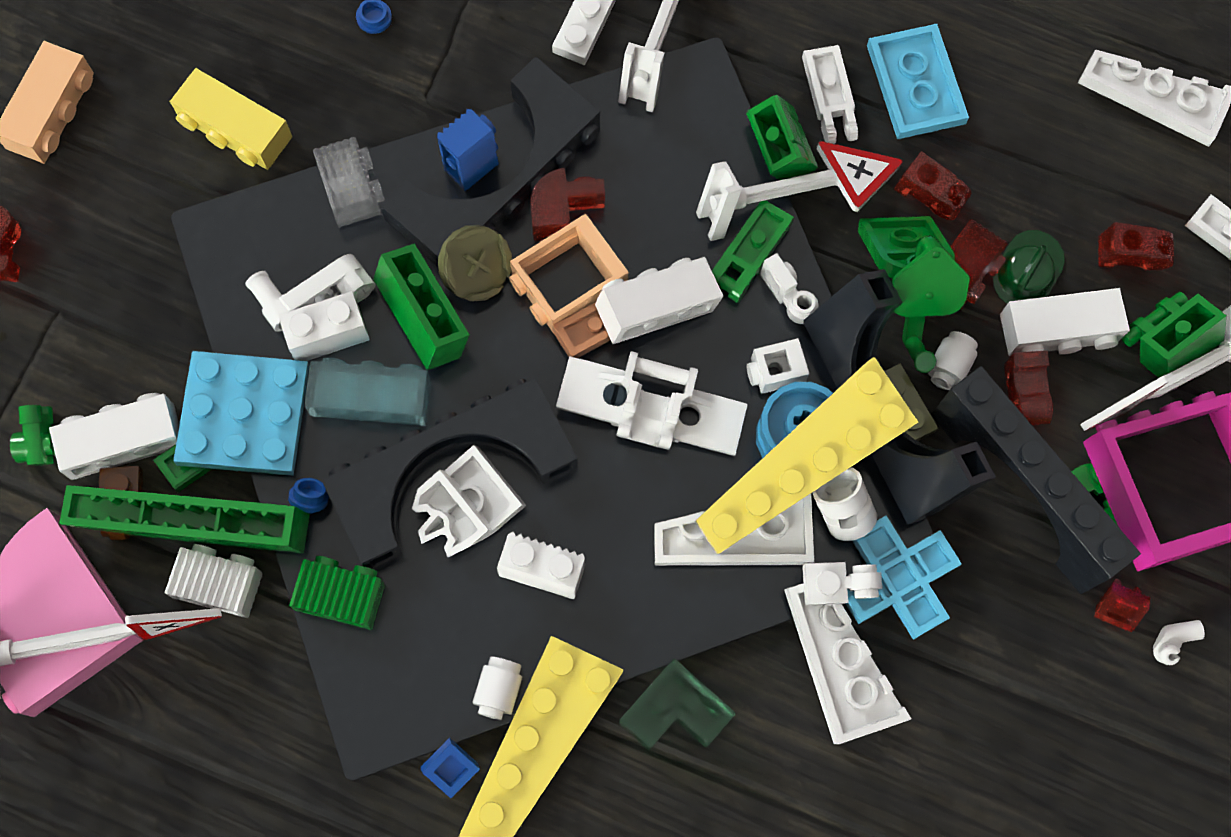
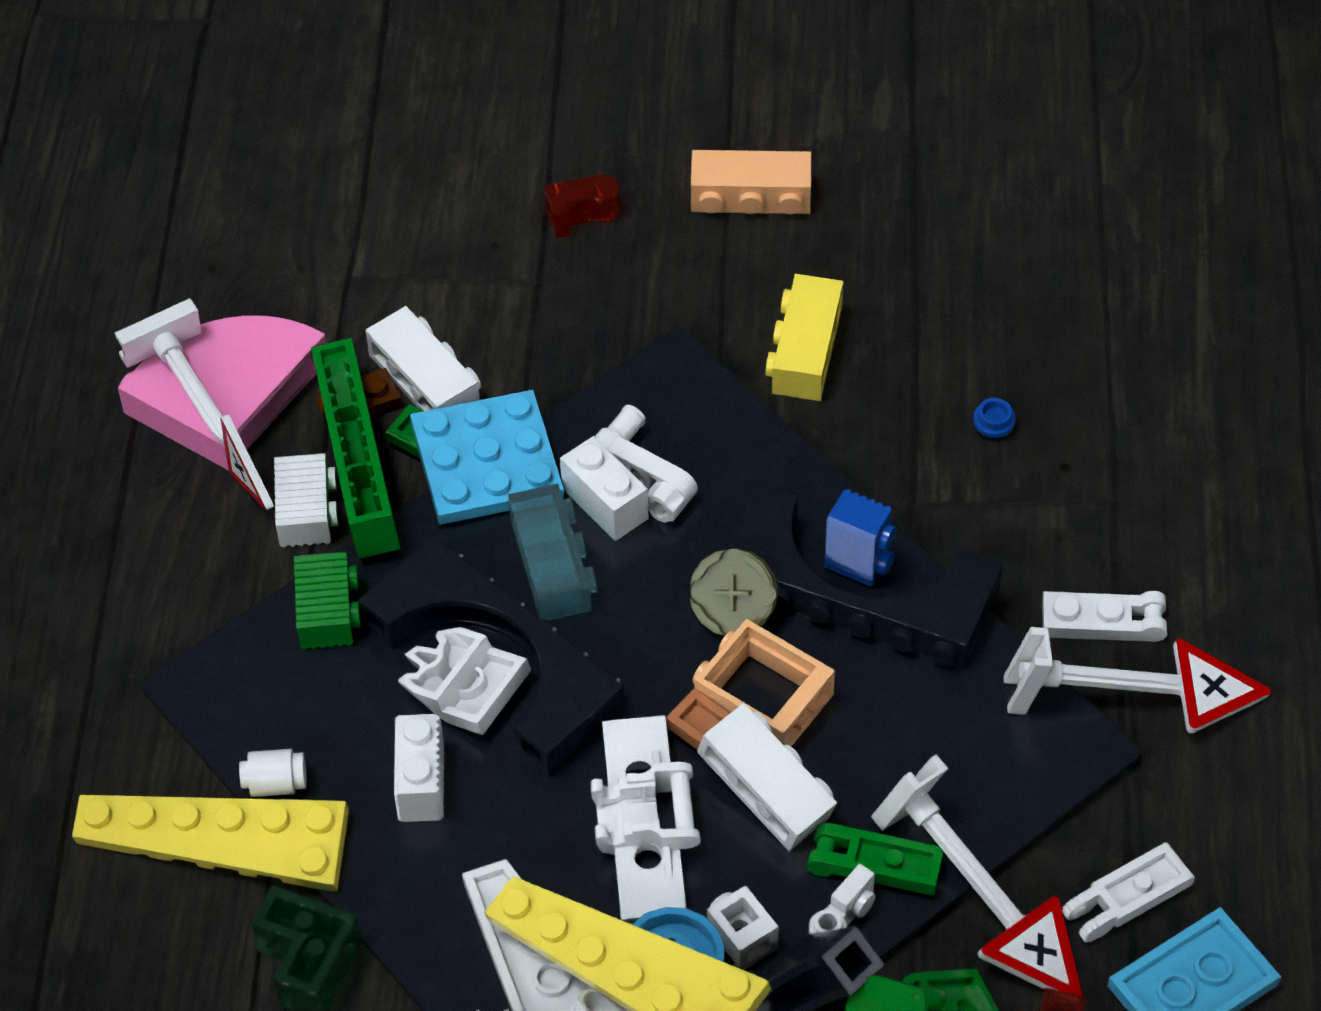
camera: 75 degrees right, 20 degrees down
green plate [10,405,55,466] -> none
blue plate [288,478,329,514] -> none
clear brick [313,137,385,227] -> none
green brick [373,243,470,371] -> none
blue plate [421,737,480,798] -> none
clear red brick [531,168,605,241] -> none
green brick [746,95,818,180] -> none

